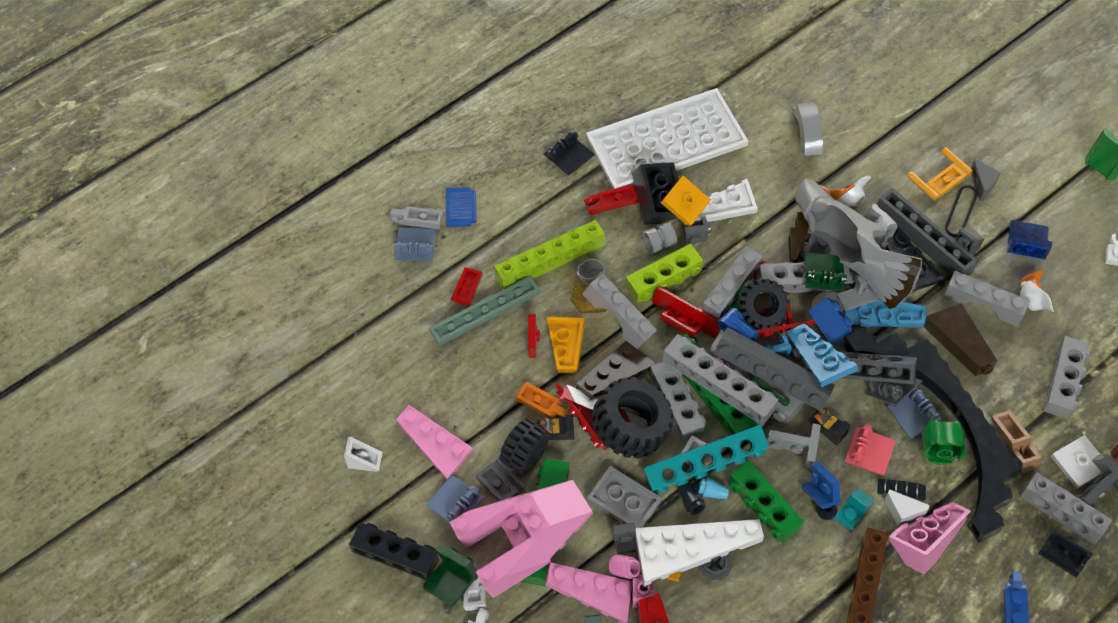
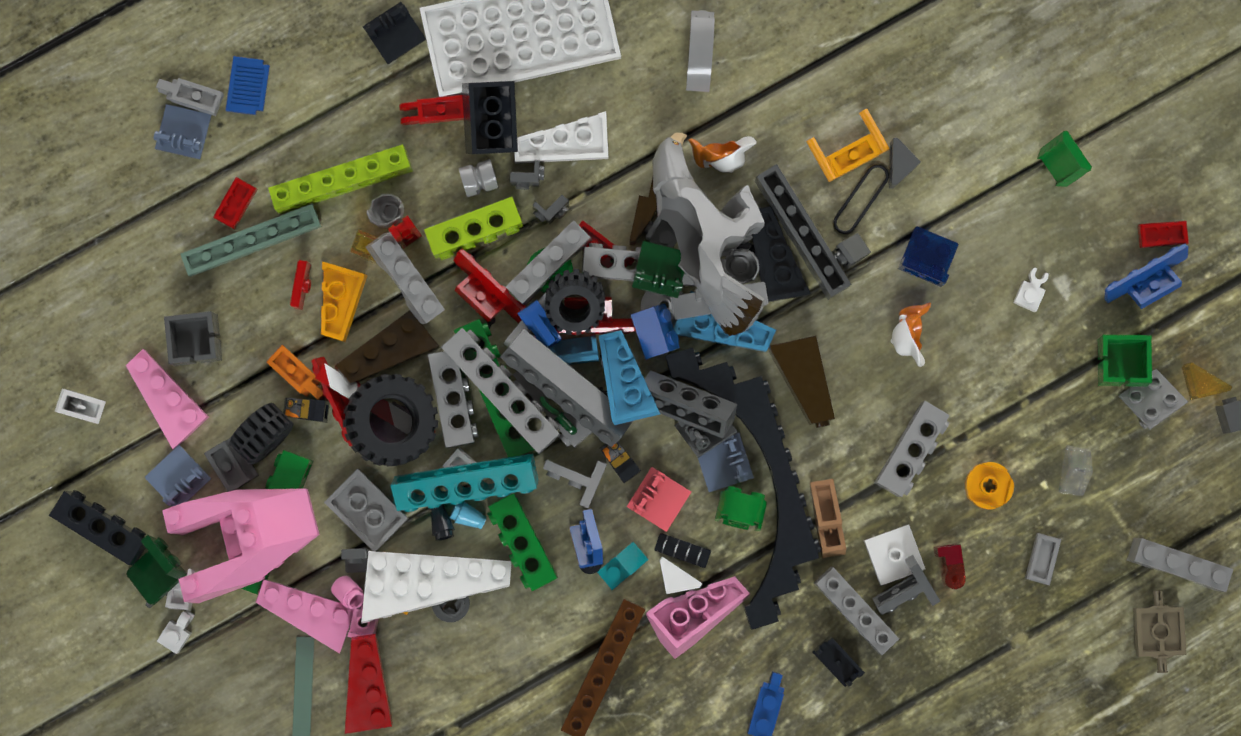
camera: 10 degrees right, 25 degrees up
light orange plate [661,176,711,227] -> none
light grey arch [944,271,1030,327] -> none
none -> dark grey piece [164,311,222,366]
none -> red plate [388,215,422,249]
none -> dark grey bracket [532,195,569,224]

